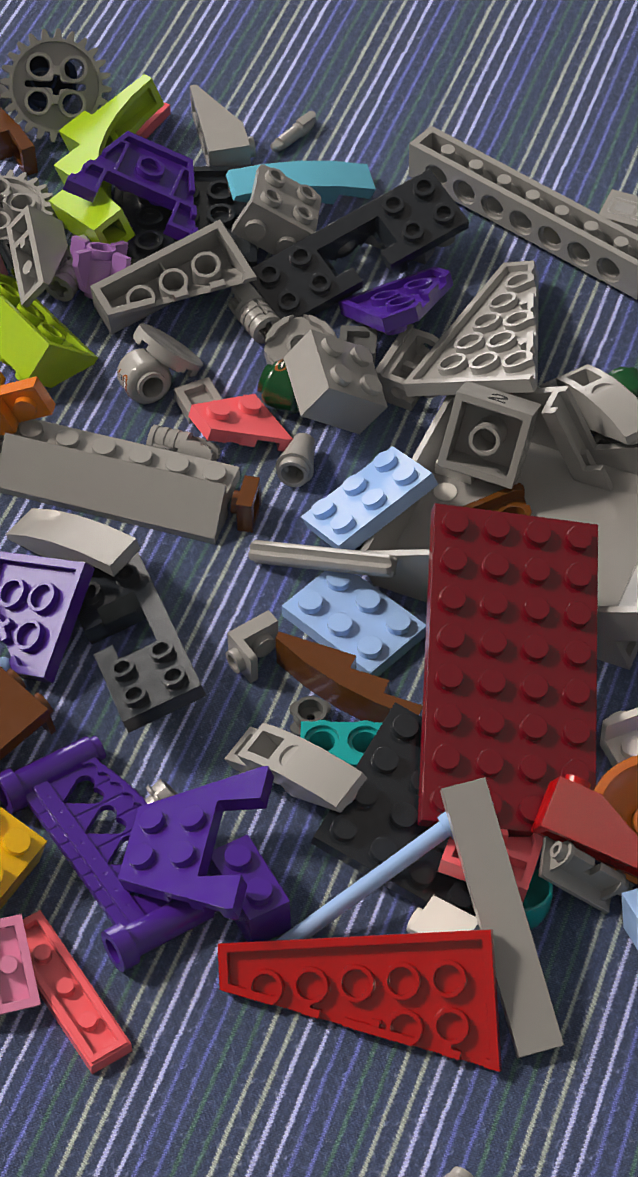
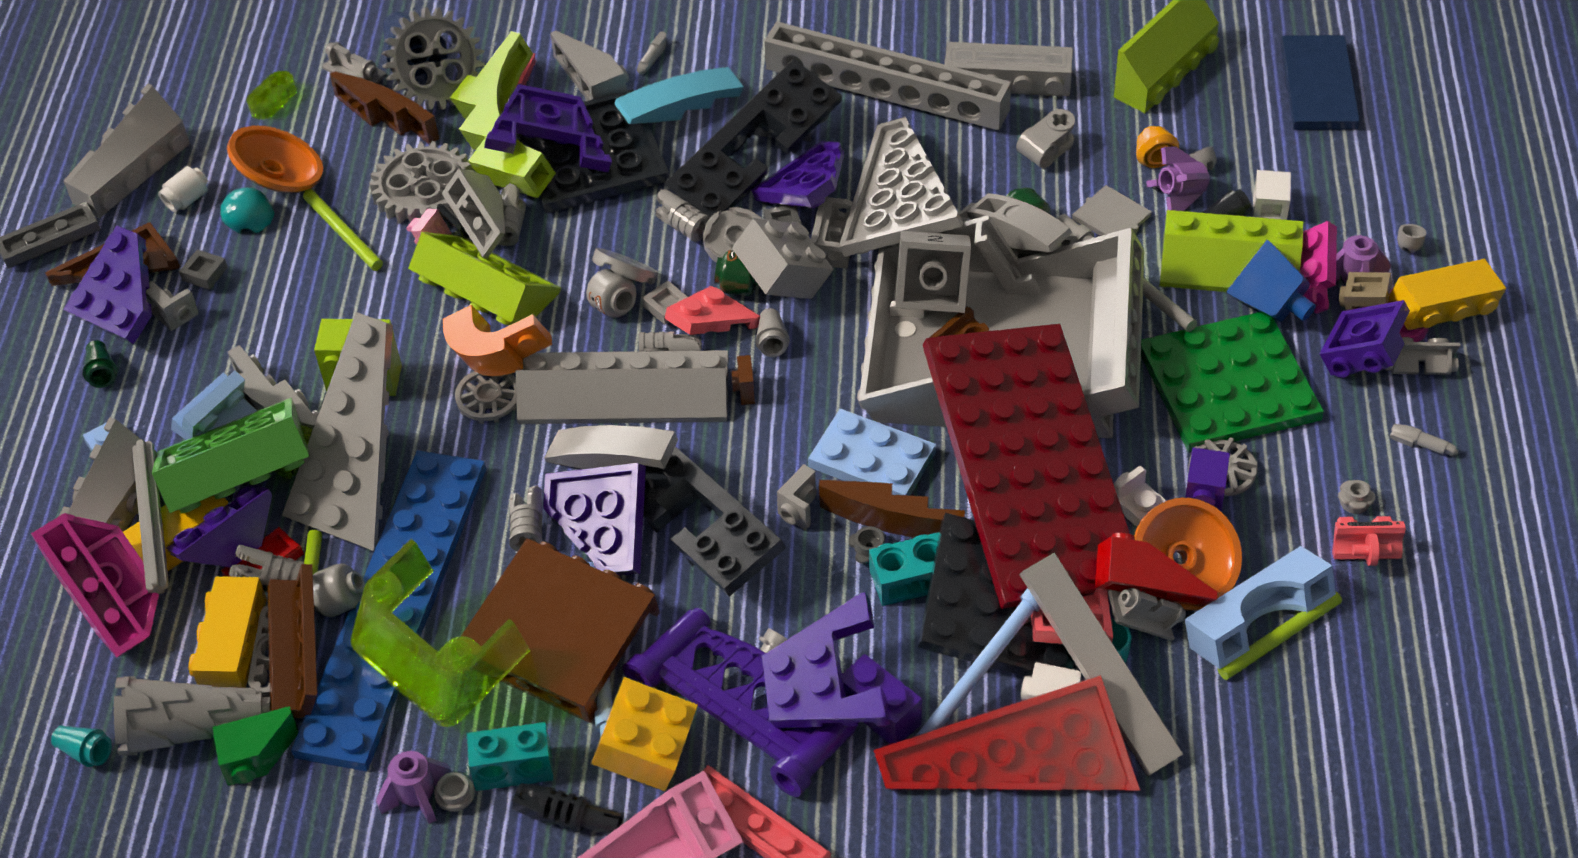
camera: 15 degrees left, 0 degrees up
medium lavender brick [70,235,131,299] -> none
light grey wedge [90,220,257,335] -> none
light grey slope [224,723,367,813] -> none
light grey bracket [231,164,322,255] -> none
light grey axle [248,540,398,578] -> none
light blue plate [301,446,438,550] -> none

